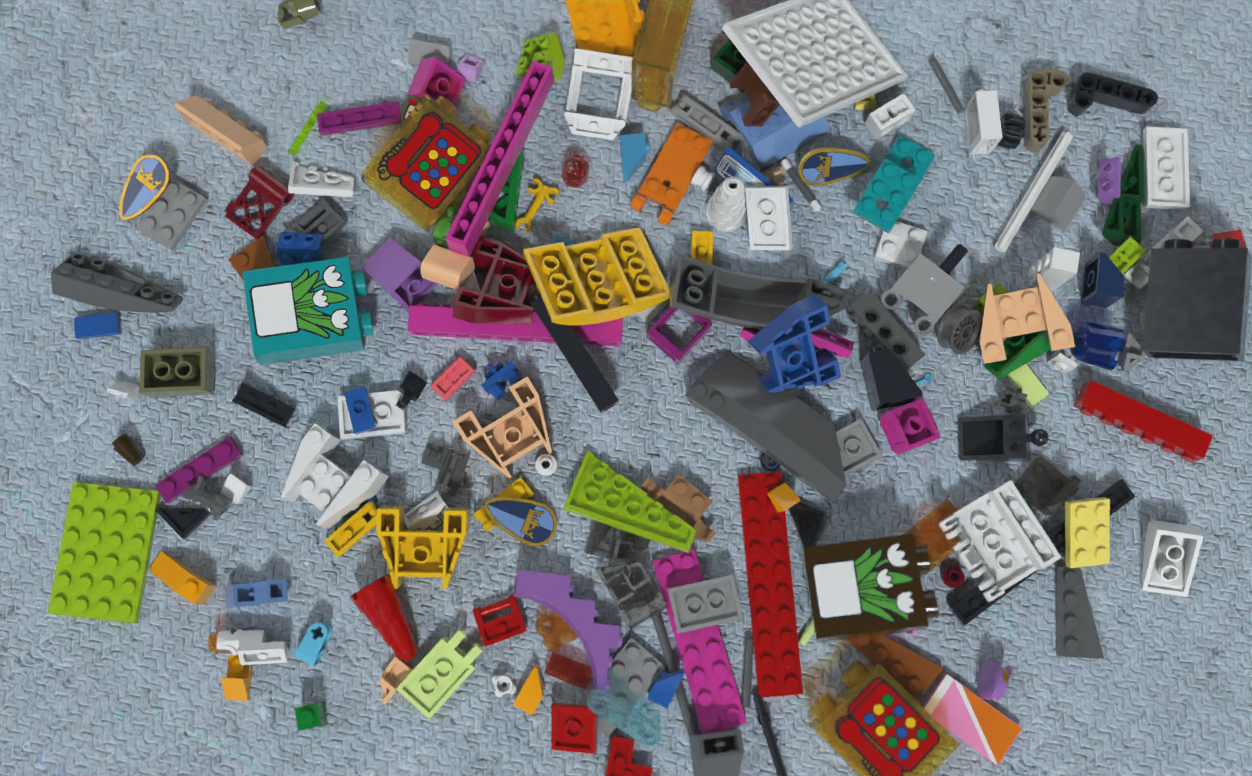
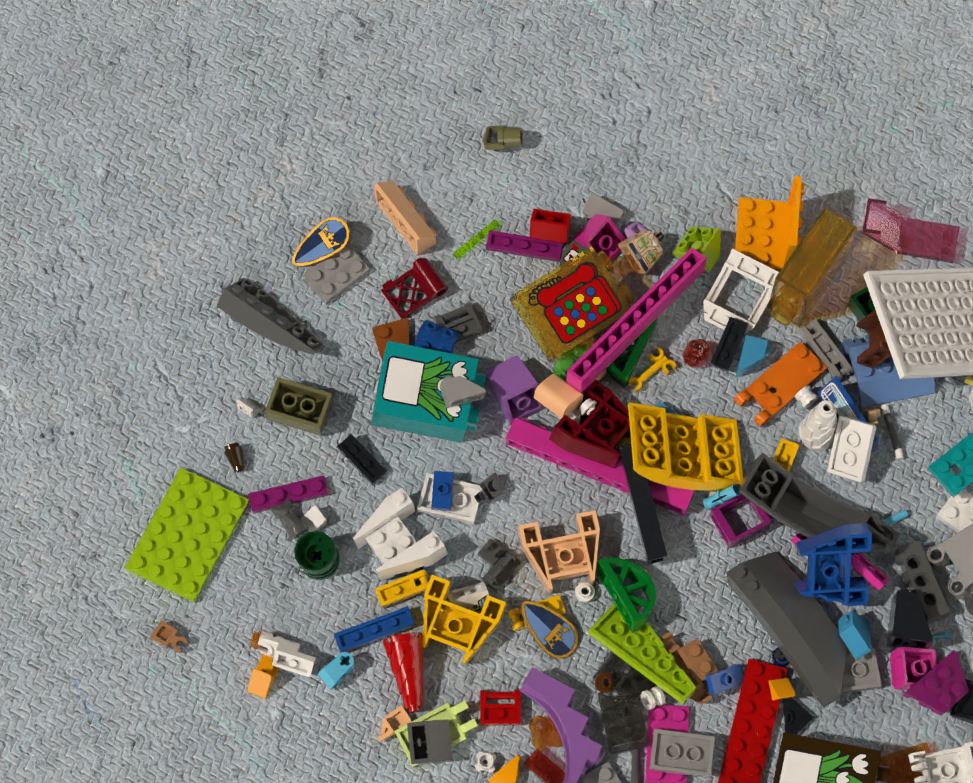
camera: 20 degrees right, 10 degrees down
blue tile [74,312,120,340] -> none
light orange slope [149,551,216,605] -> none
black tile [156,508,211,539] -> none
medium blue brick [225,579,288,608] -> none
white wing [288,161,354,197] -> none
green brick [295,701,327,731] -> none
coral plate [430,356,476,402] -> none
blue hips [481,361,521,400] -> none
shield [798,148,871,186] -> none
none -> medium nougat plate [150,620,188,653]
none -> dark green wheel [294,531,340,580]
none -> blue plate [334,606,415,653]
none -> dark grey slope [407,719,453,765]
none -> light grey slope [440,376,486,408]
none -> red slope [530,209,573,243]
none -> white plate [579,398,597,416]
none -> reddish brown plate [595,673,615,693]
none -> green window [596,558,656,633]
none -> tan torso [618,230,664,274]
none -> white wheel [641,686,665,710]
none -> medium azure pin [703,484,741,510]
none -> blue plate [705,664,743,695]
none -> black hinge [710,317,748,372]
none -> dark azure slope [838,610,872,660]
none -> magenta wing [903,650,969,716]

